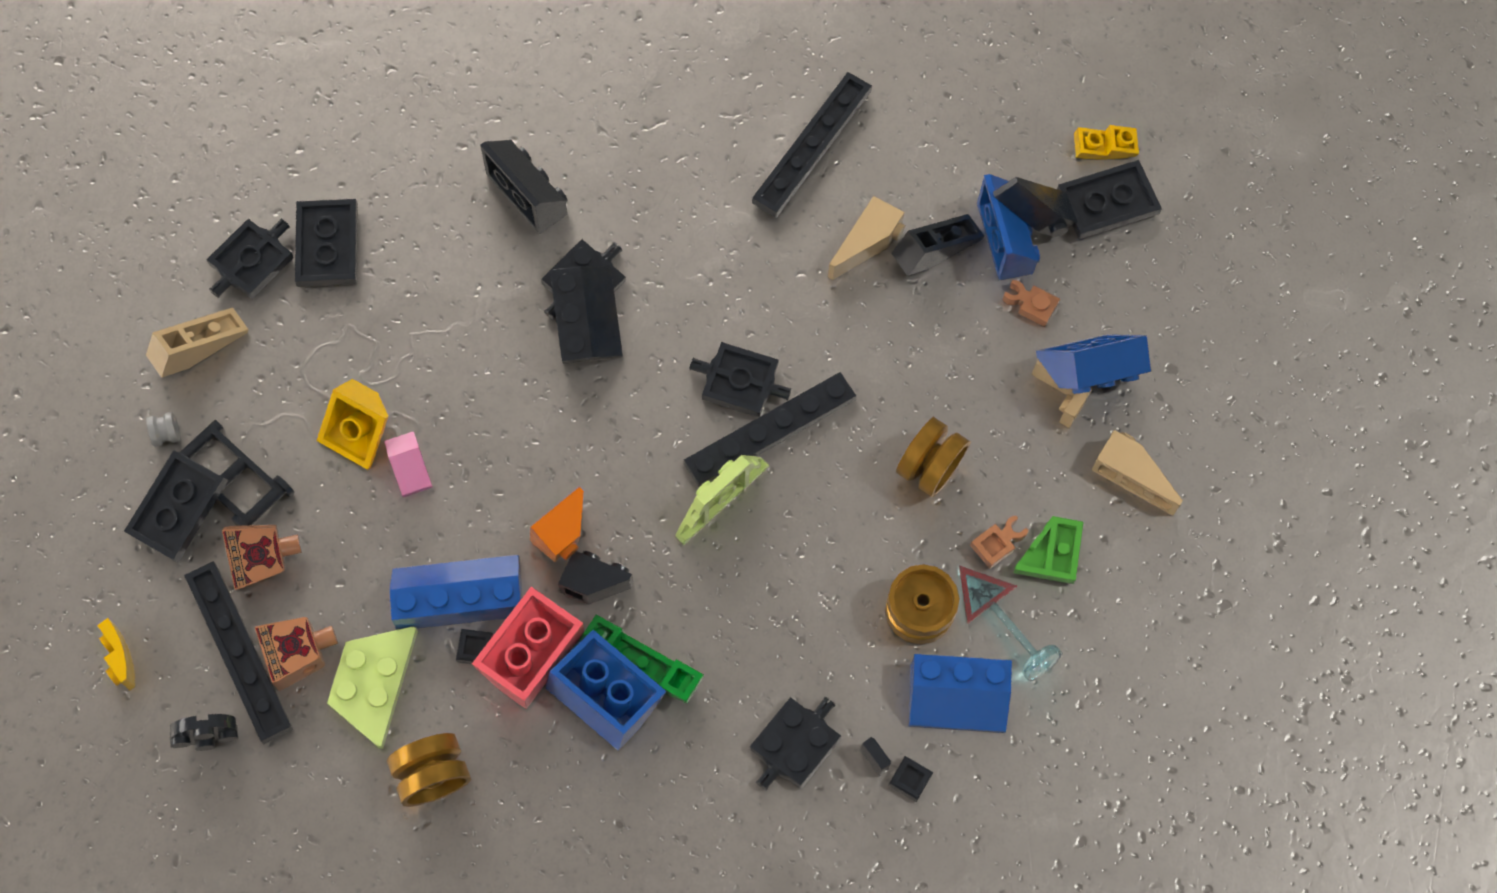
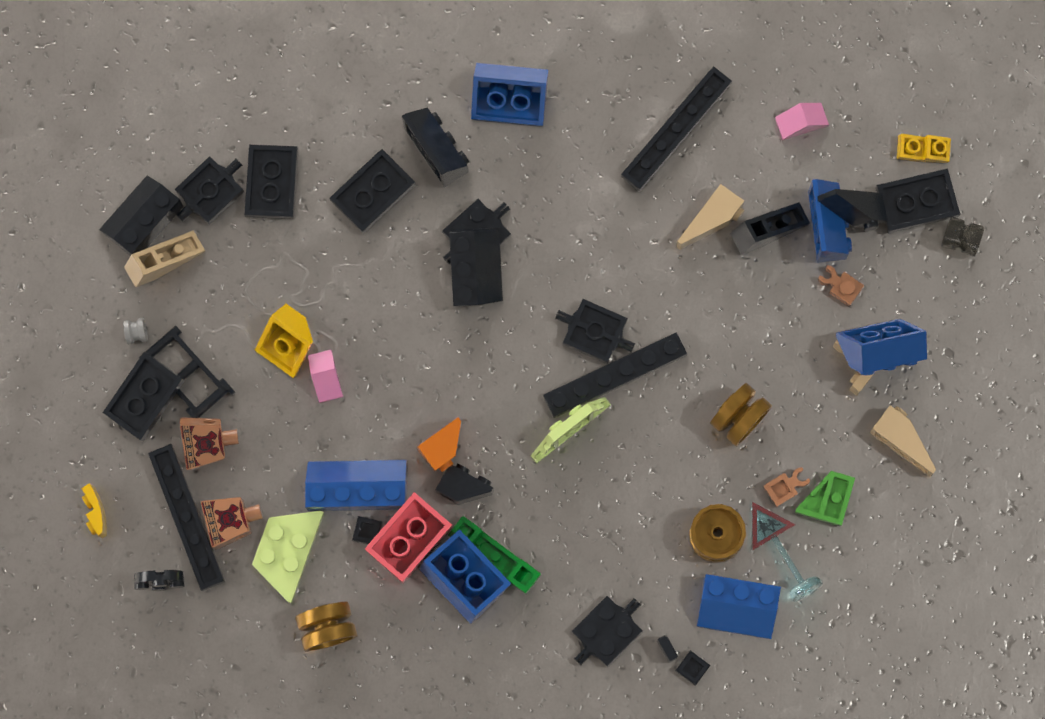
camera: 15 degrees right, 10 degrees up
none -> black slope [99,175,184,256]
none -> black plate [329,149,416,234]
none -> blue slope [471,63,549,126]
none -> bright pink slope [775,103,829,140]
none -> clear smoke wheel [941,216,985,257]

